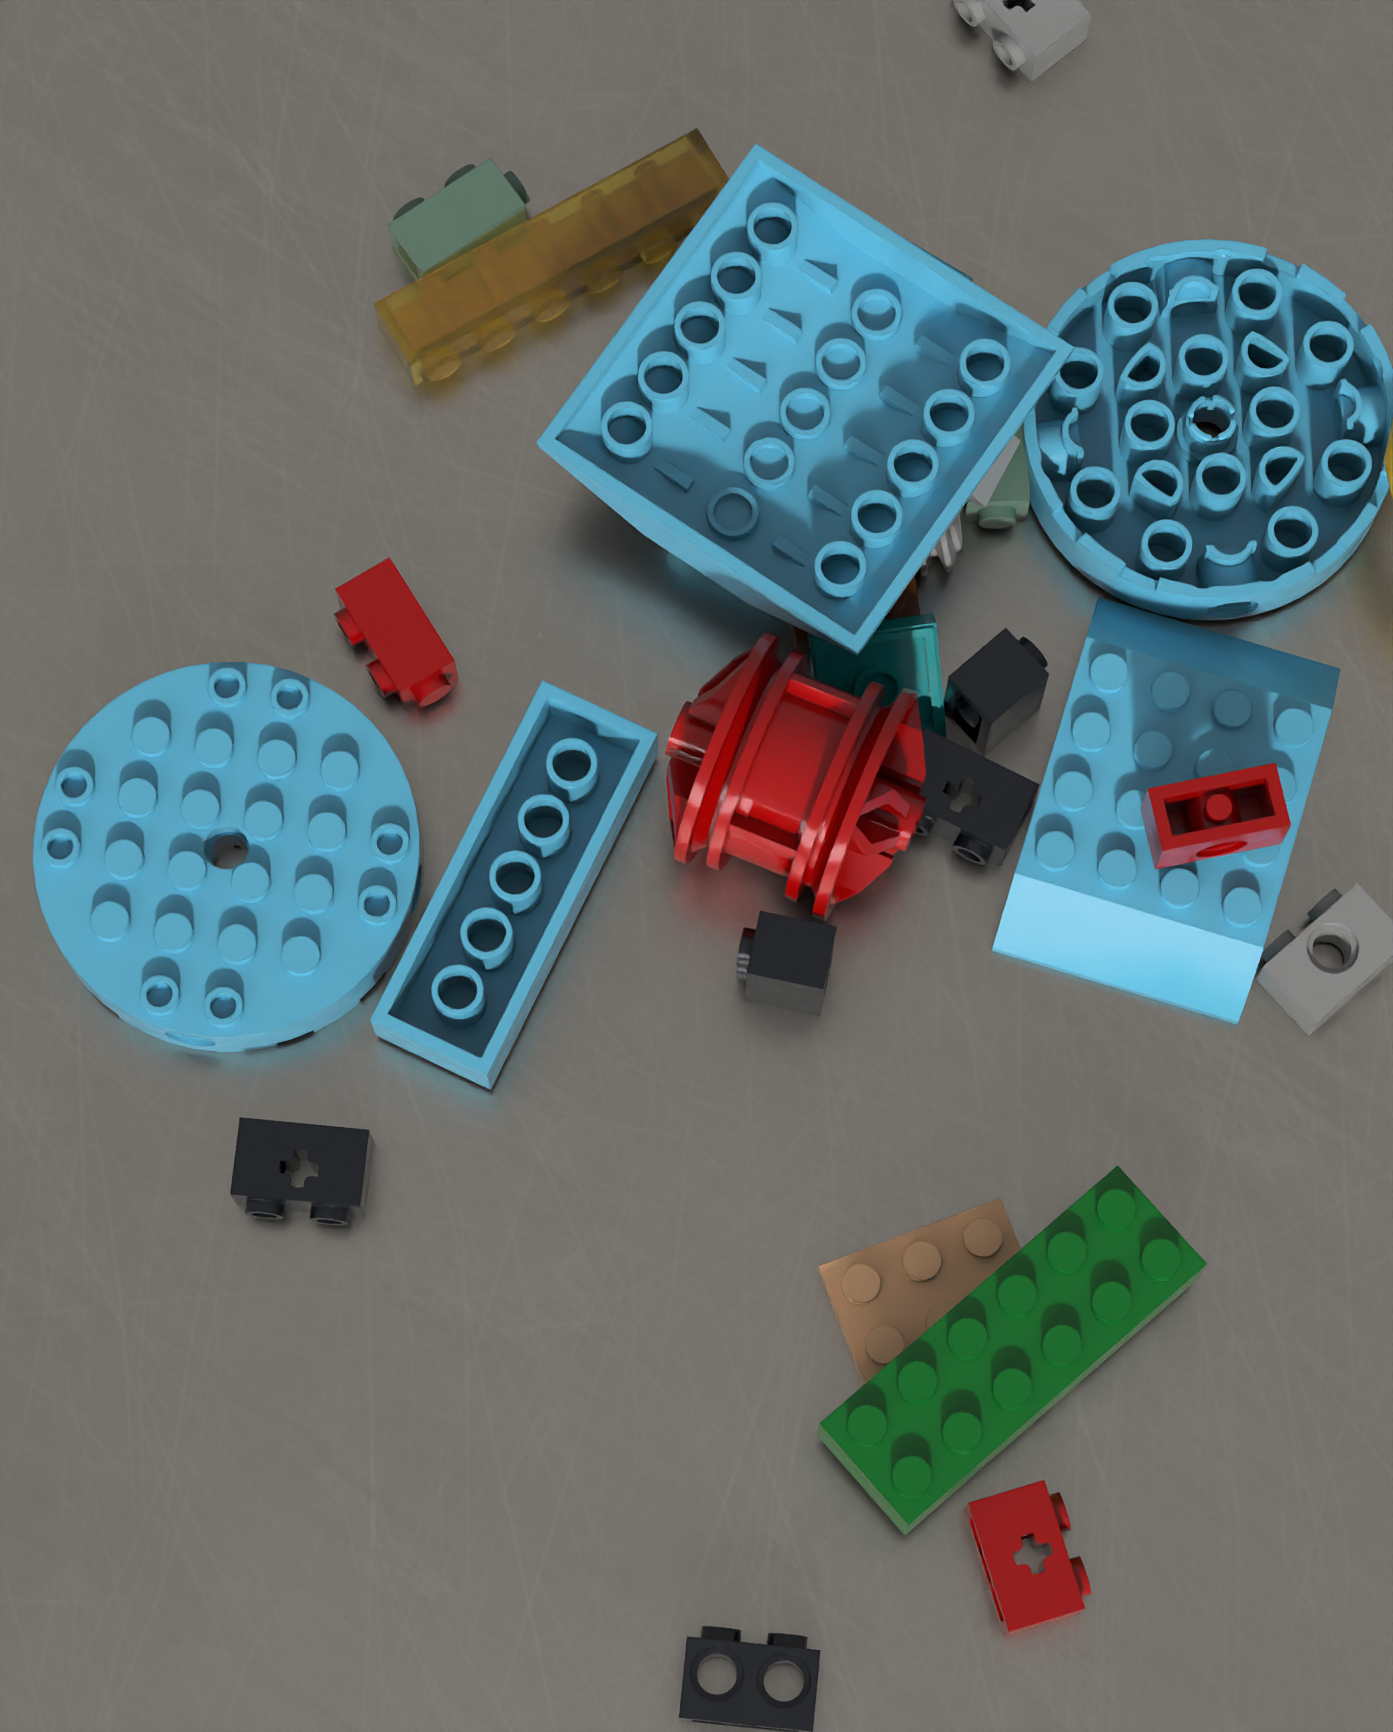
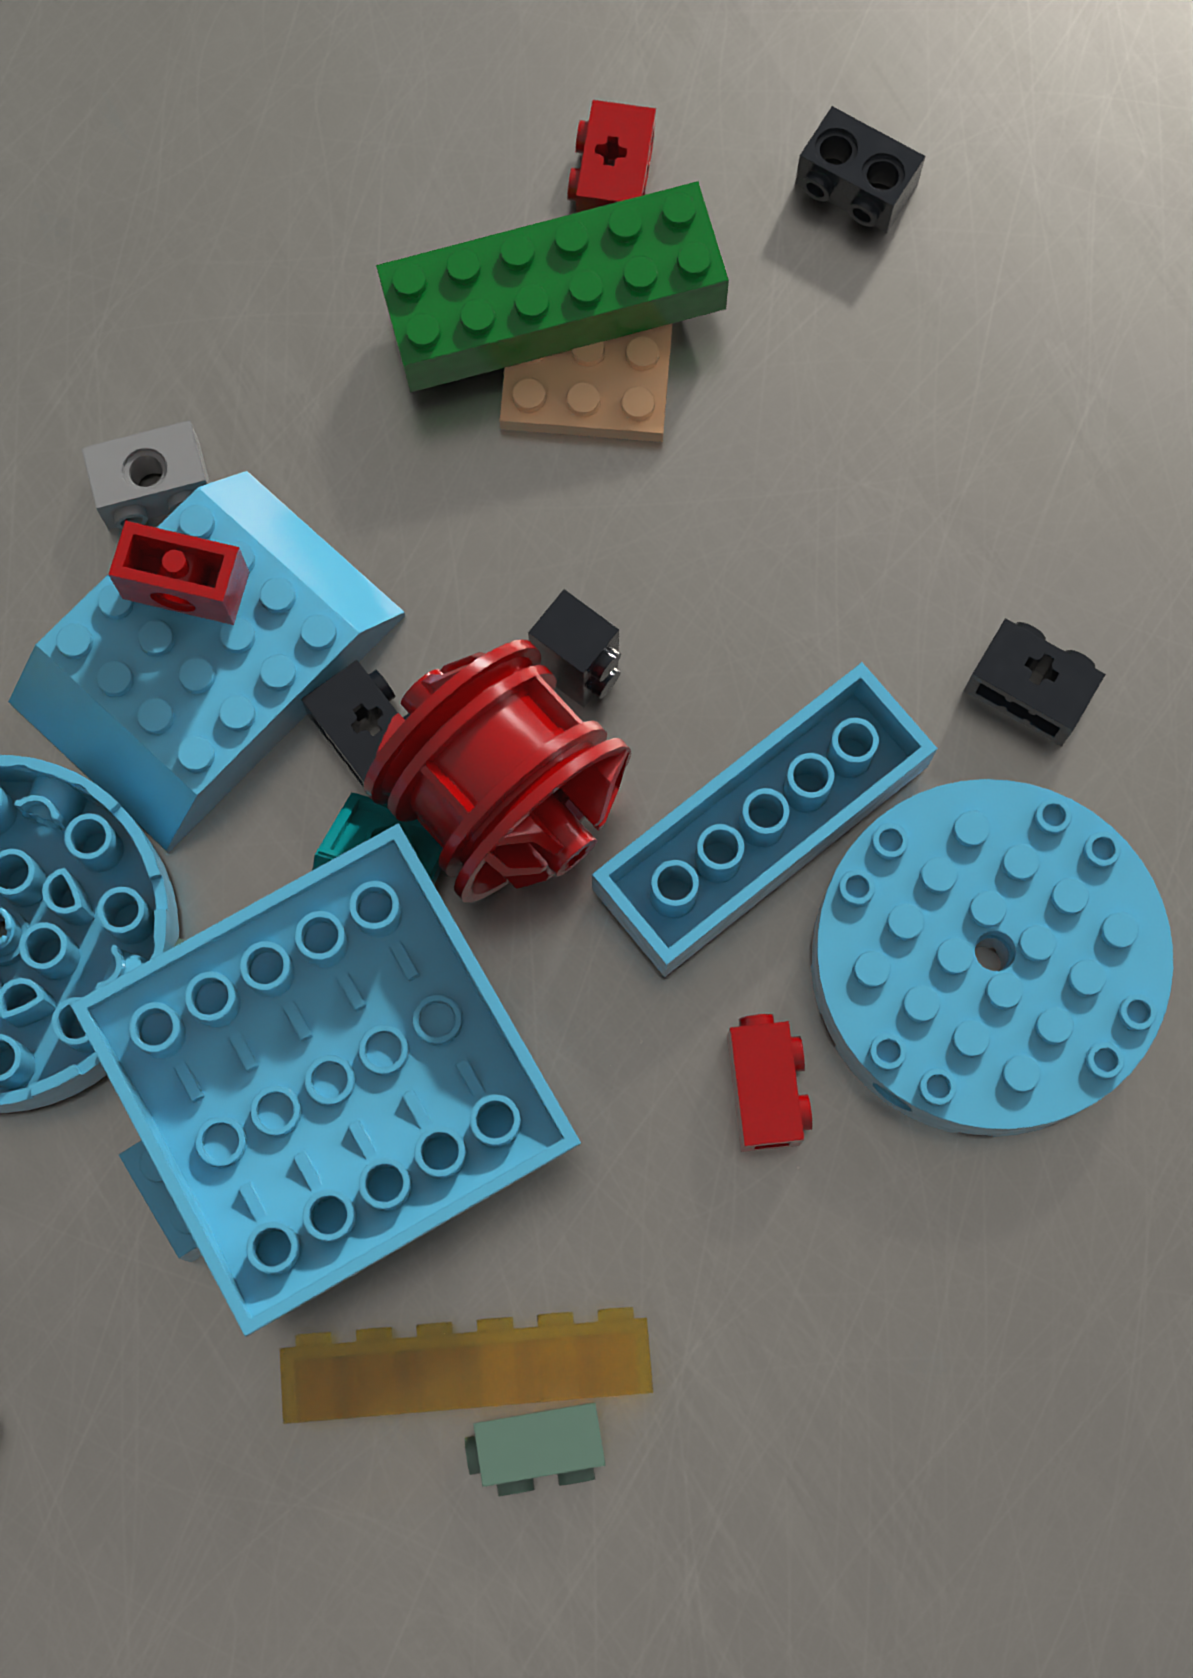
camera: 155 degrees left, 0 degrees up
black brick [944,628,1049,757] -> none

